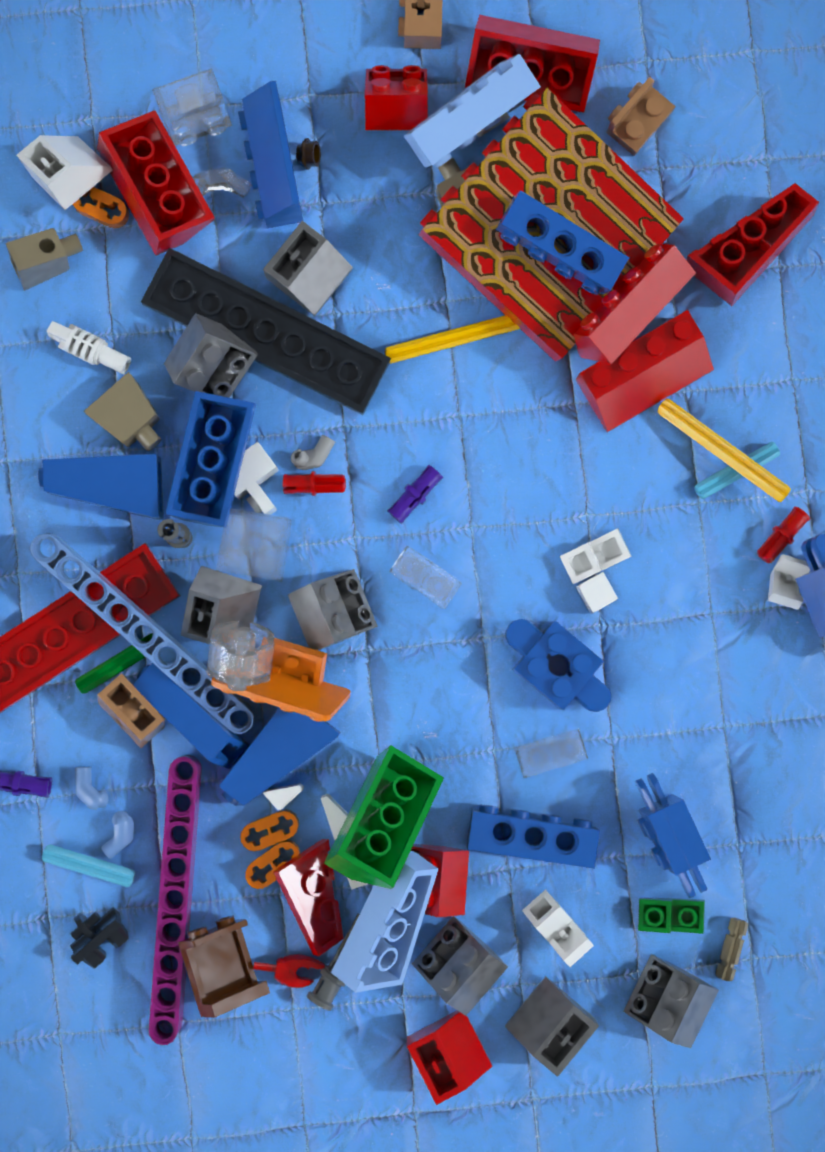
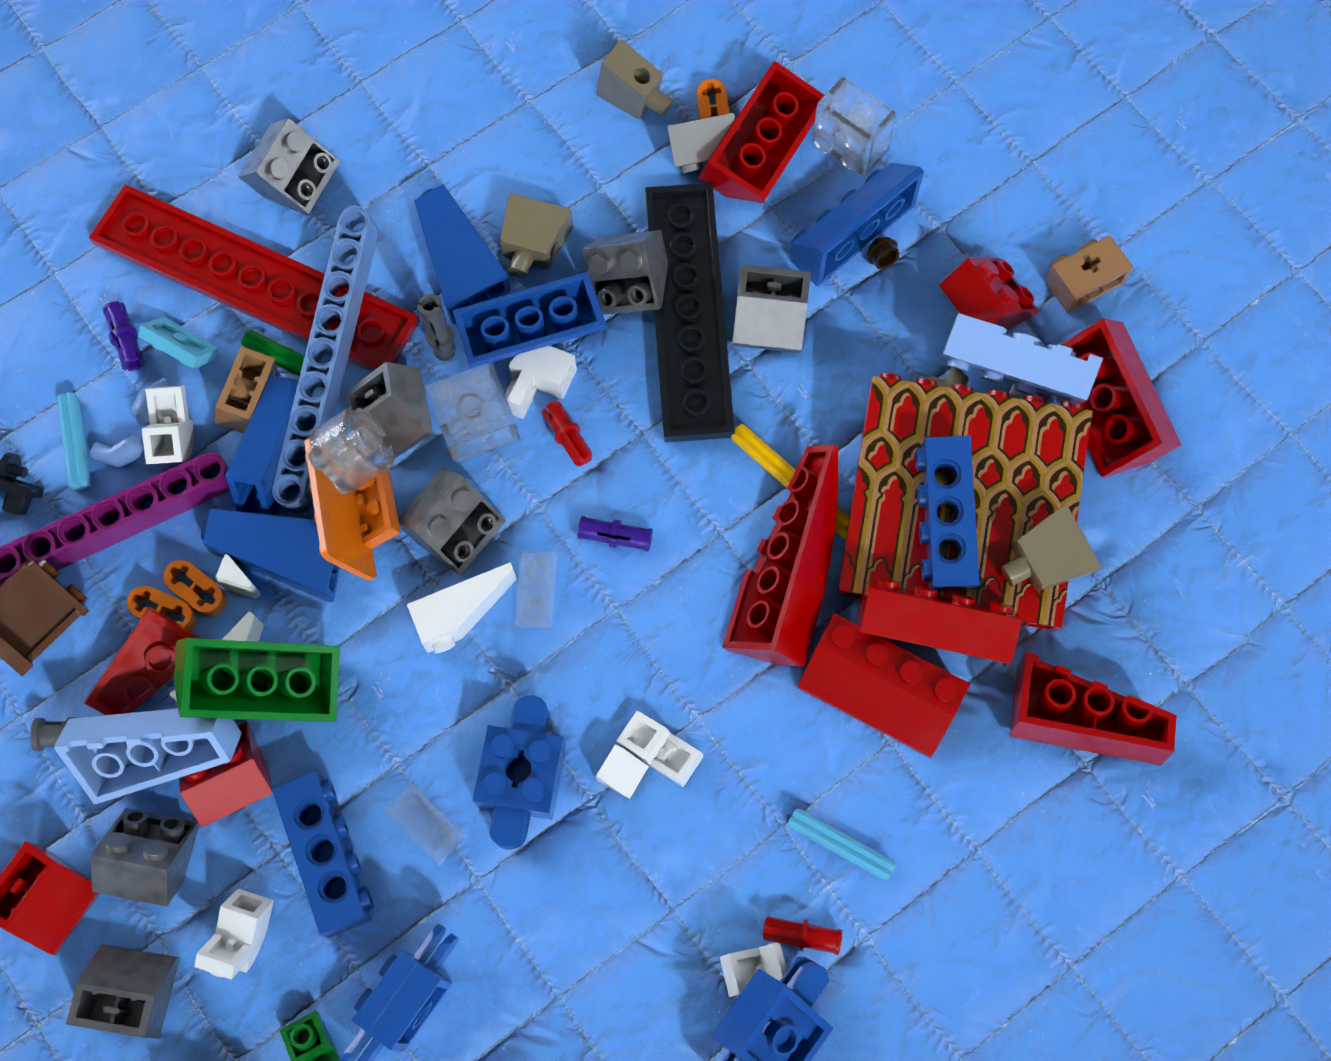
camera: 65 degrees right, 15 degrees down
white slope [16,135,113,210] -> none
white hinge [47,321,131,375] -> none
clear arm [193,168,252,198] -> none
red hand [253,954,325,988] -> none
light grey arm [291,435,335,470] -> none
medium nougat bracket [606,77,676,156] -> none
yellow axle [657,398,791,502] -> none
none -> medium azure plate [138,316,218,369]
none -> white brick [142,385,194,464]
none -> white slope [407,562,517,653]
none -> light grey slope [667,113,735,173]
none -> red wedge [722,444,838,667]
none -> dark tan torso [1001,504,1102,591]

